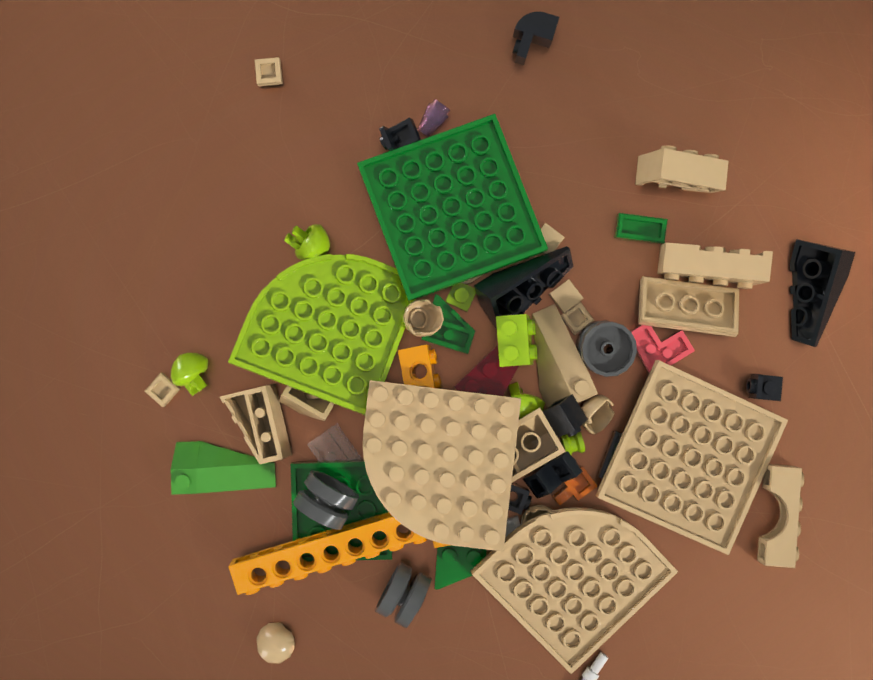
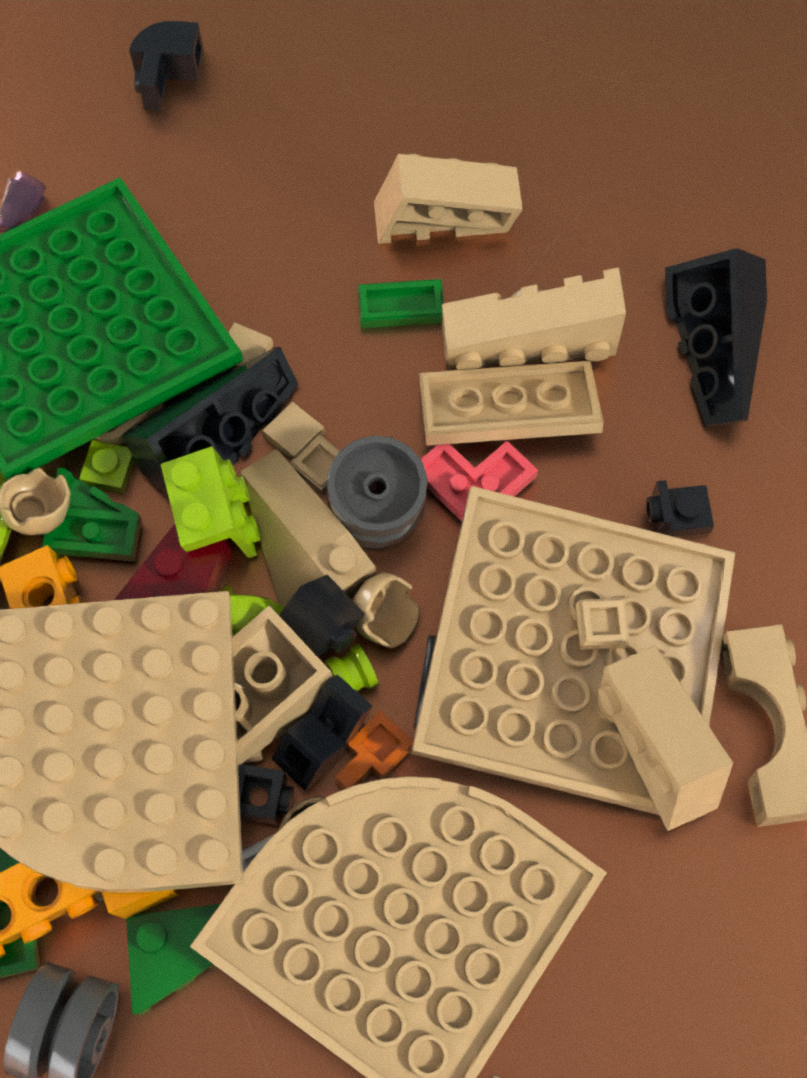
camera: 10 degrees left, 20 degrees down
none -> tan tile [575,598,630,650]
none -> tan wedge [598,646,733,831]

